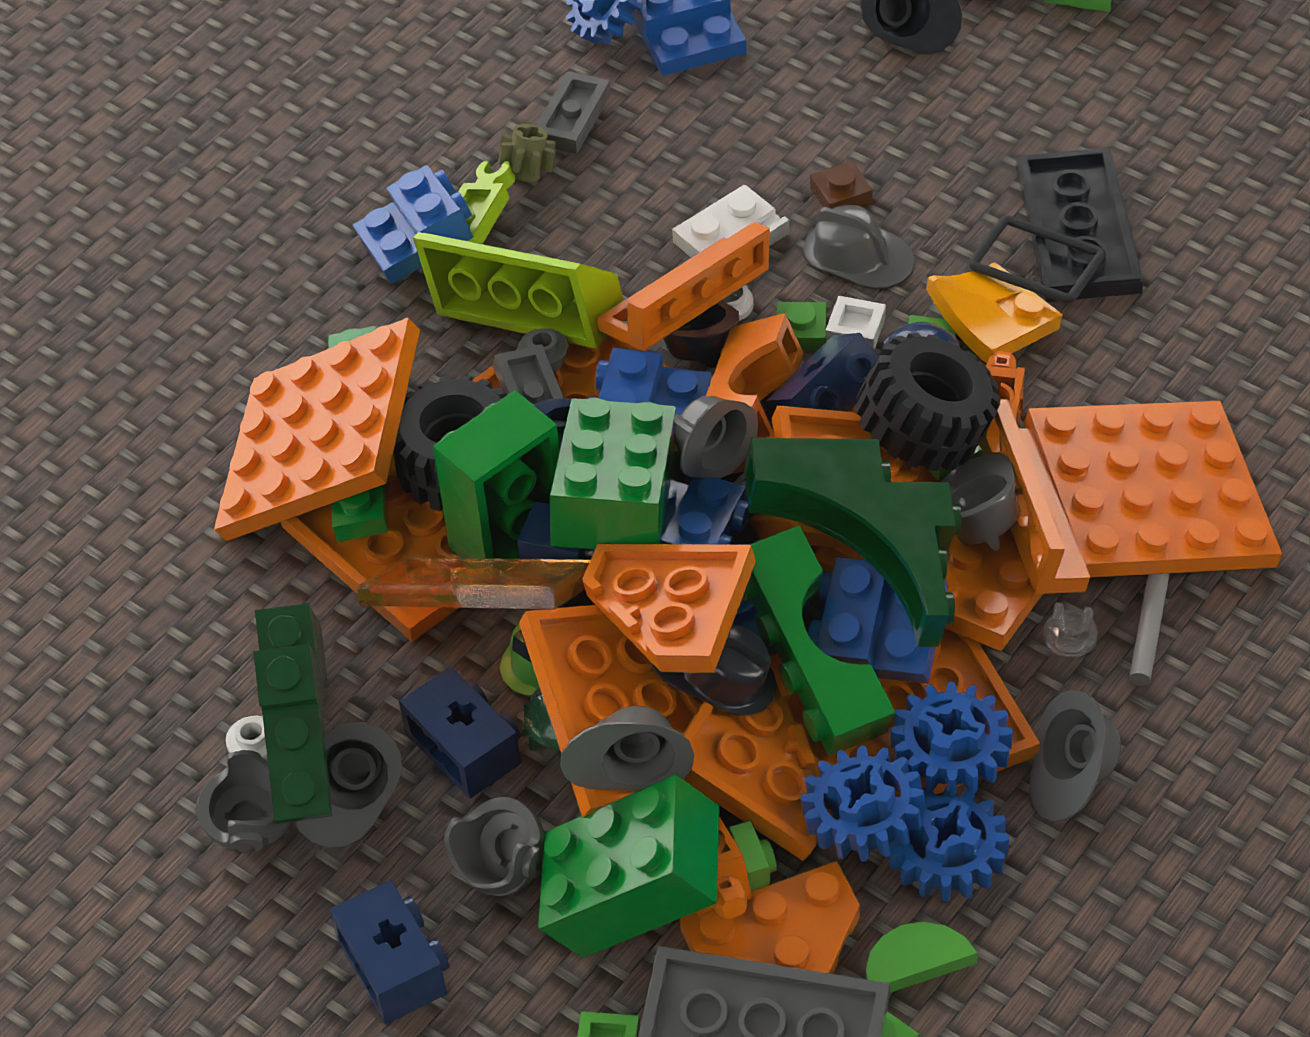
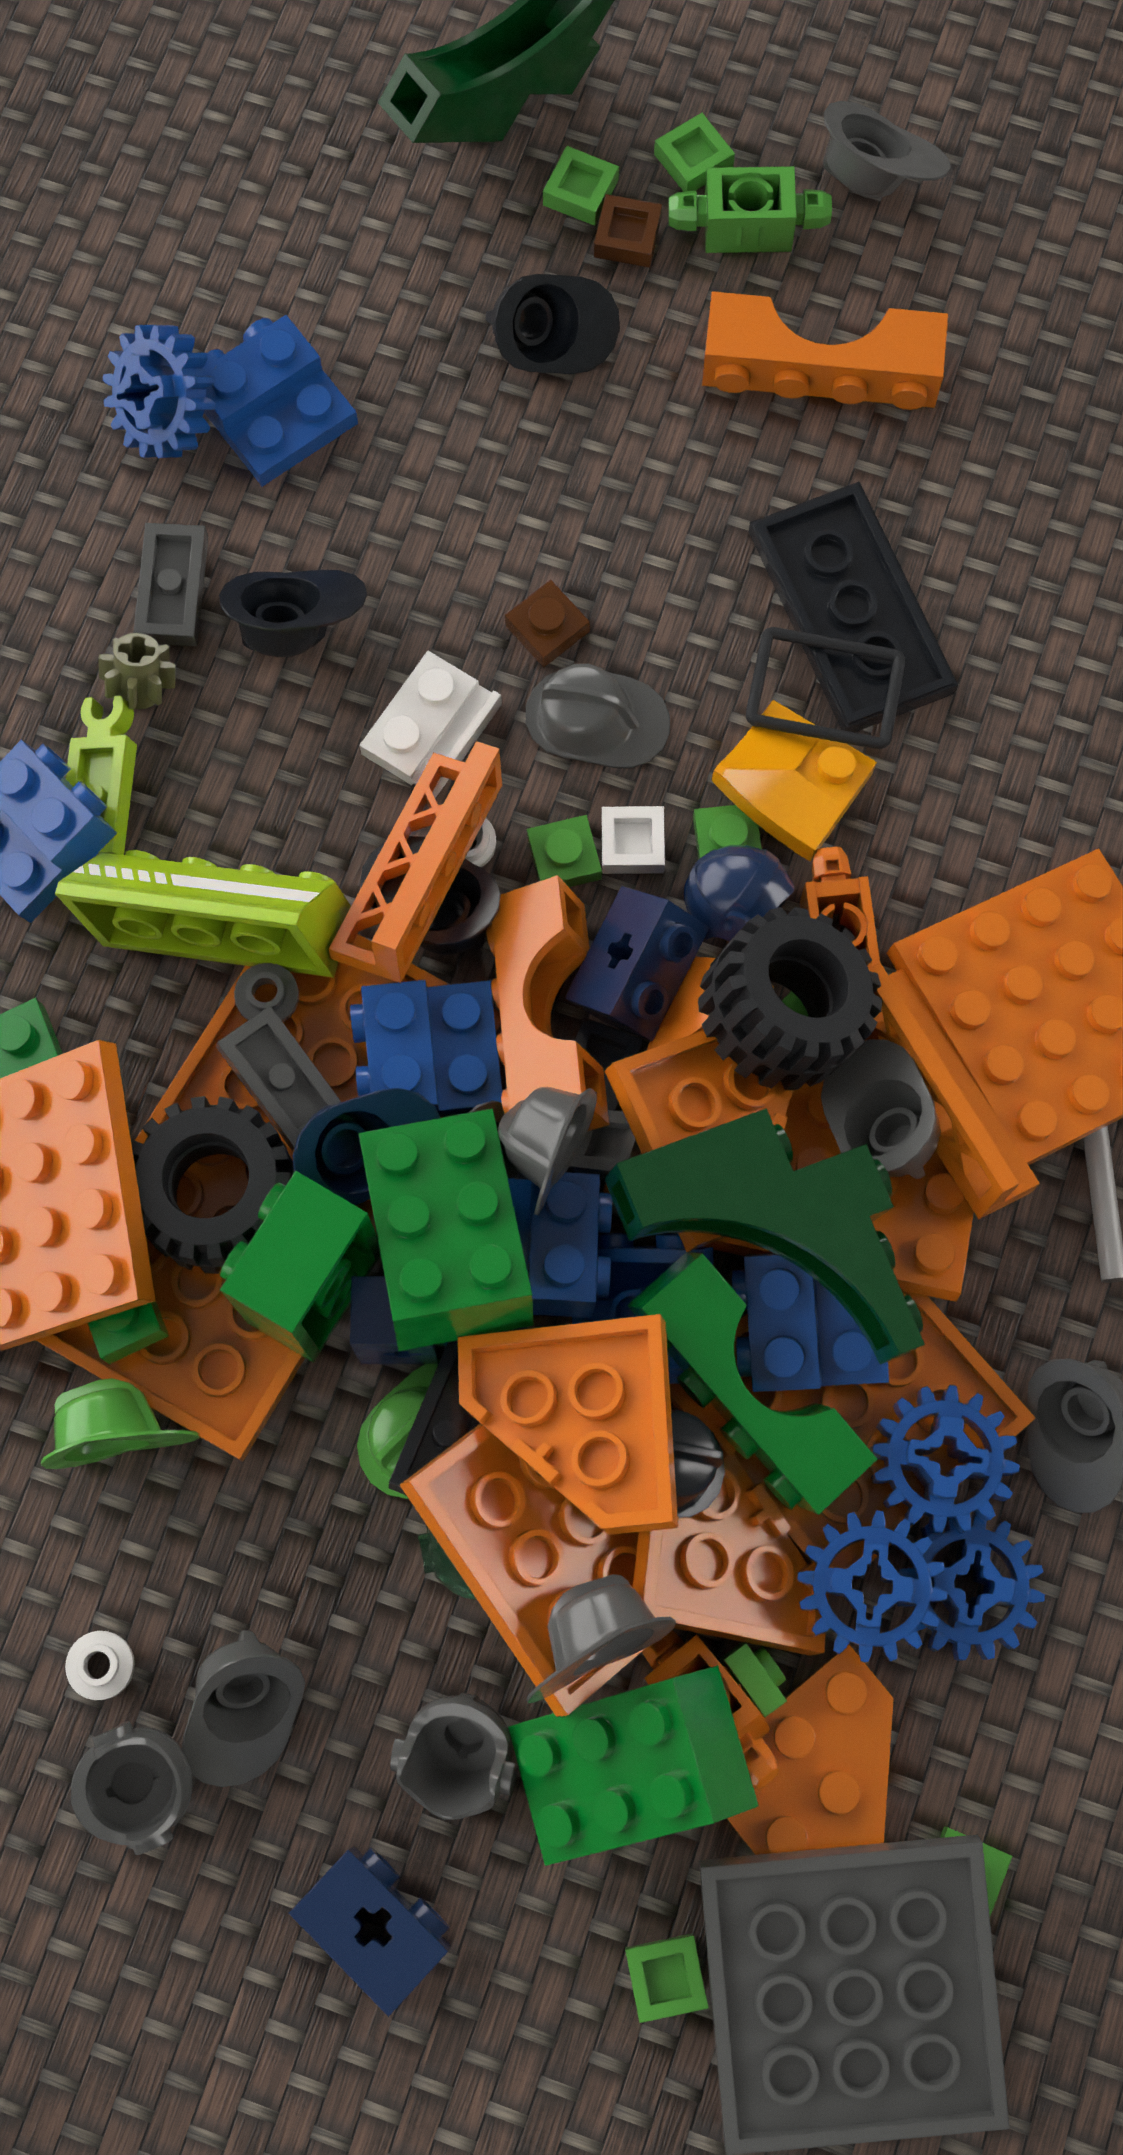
camera: 20 degrees left, 25 degrees up
dark green arch [253,603,333,824] -> none
clear orange tile [357,558,590,609] -> none
dark blue brick [399,666,521,799] -> none
bright green tile [866,922,978,993] -> none
clear plate [1044,602,1098,657] -> none
none -> bright green piece [41,1378,200,1469]
none -> black piece [219,570,367,657]
none -> orange arch [702,291,948,410]

